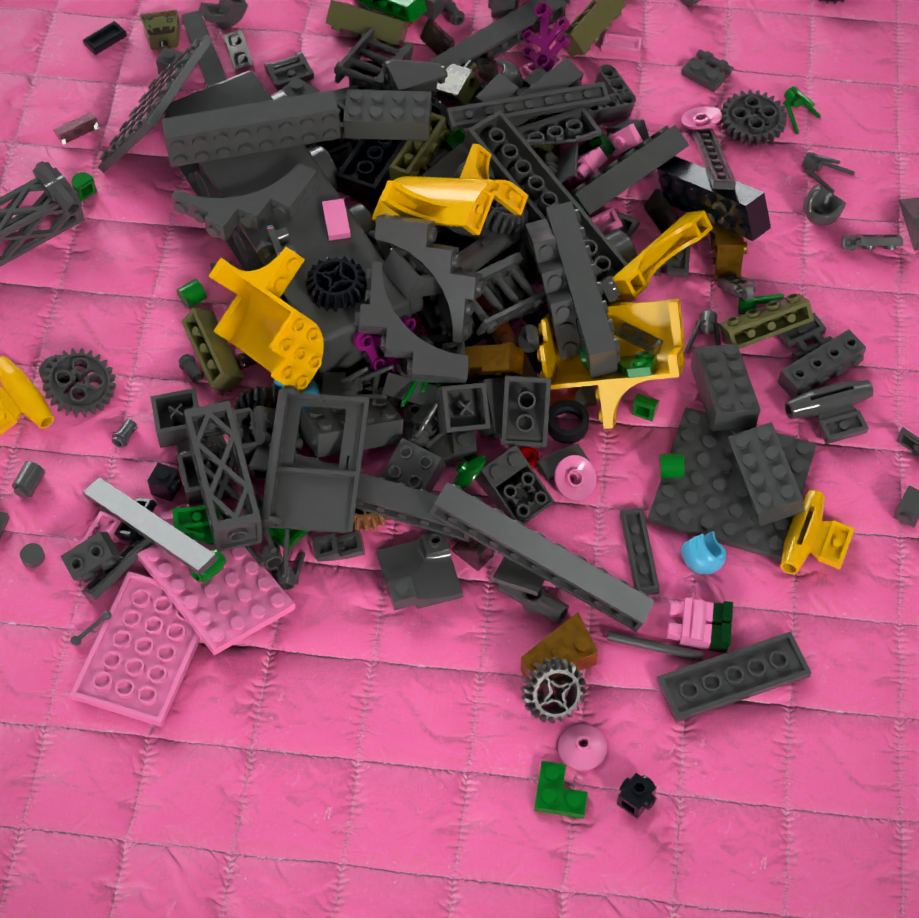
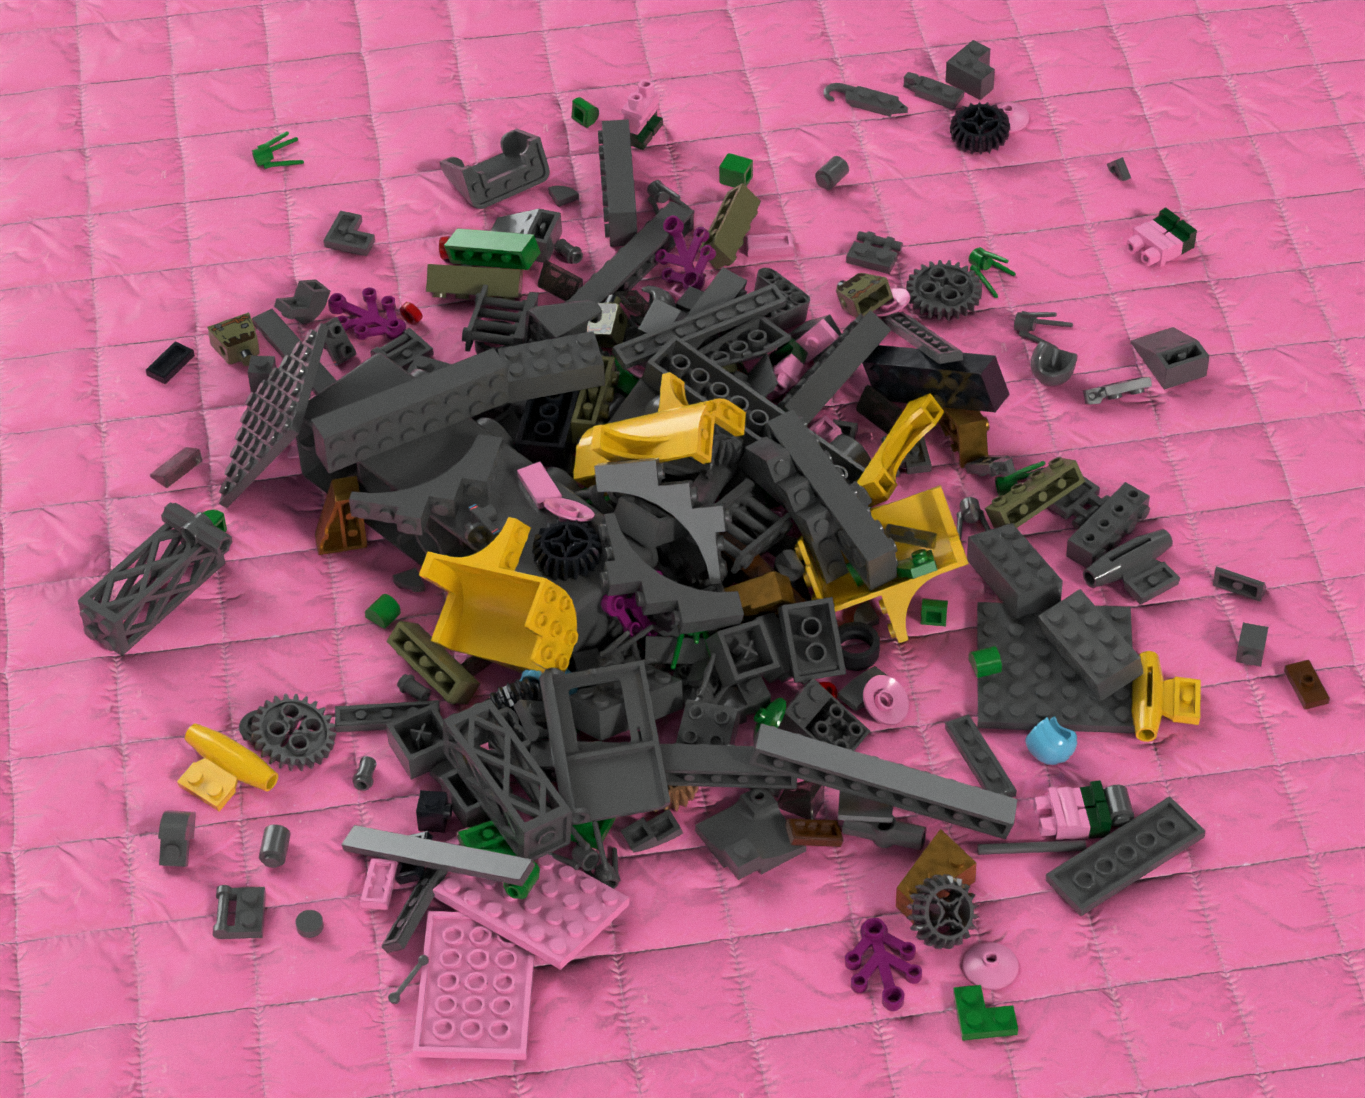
camera: 15 degrees left, 10 degrees down
dark grey brick [61,532,121,582] -> none
black brick [617,773,657,819] -> none
none -> pearl gold wedge [315,476,368,555]
none -> magenta plant [328,287,406,340]
none -> dark grey tile [335,700,440,732]
none -> red tile [399,302,423,325]
none -> bright pink dish [544,497,595,522]
none -> reddish brown plate [785,818,844,847]
none -> olive torso [836,273,893,318]
none -> magenta plant [845,918,922,1011]
none -> dark grey brick [1103,785,1134,828]

